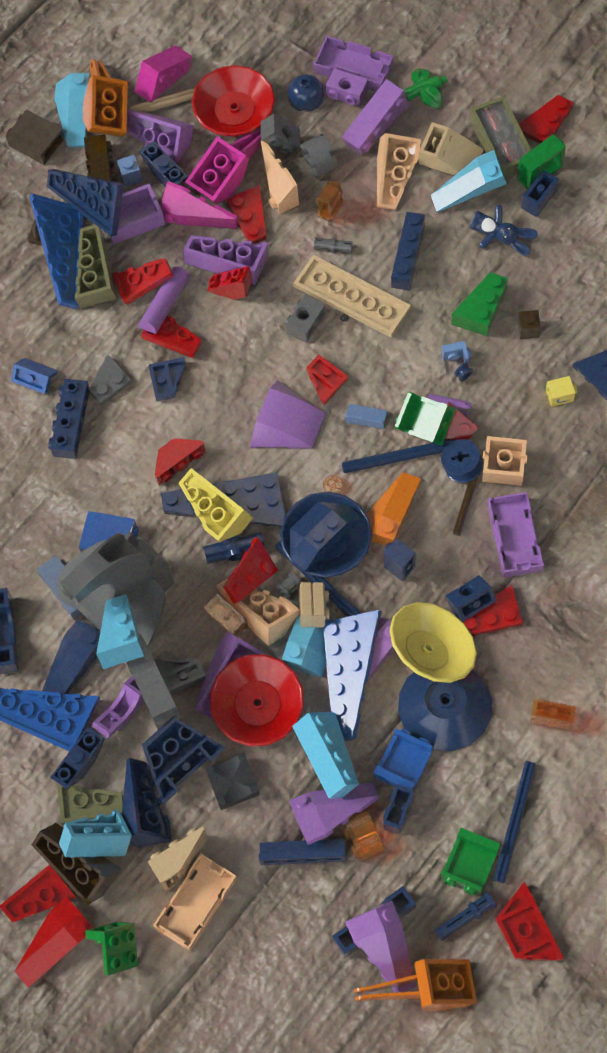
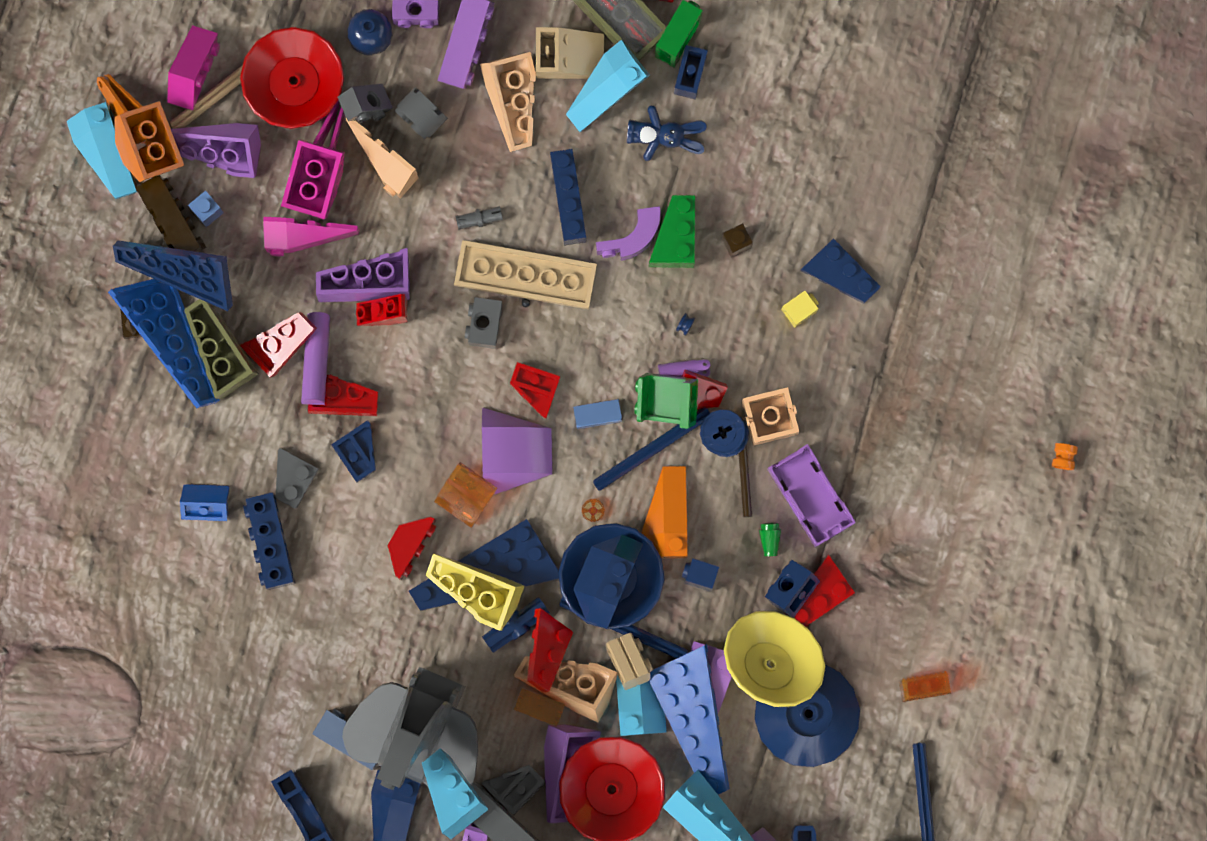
camera: 30 degrees left, 15 degrees up
dark brown brick [6,109,65,165] -> none
blue panel [79,511,139,552] -> none
medium lavender piece [109,184,165,244] -> none
dark blue slope [139,141,188,187] -> none
red wing [226,185,266,244] -> none
dark grey bush [276,572,301,599] -> none
clear orange brick [316,181,343,223] -> none
blue panel [373,728,433,792] -> none
medium blue bracket [441,341,472,365] -> none
none -> clear orange slope [434,462,498,528]
none -> medium lavender arch [596,206,660,261]
none -> green cone [759,523,782,556]

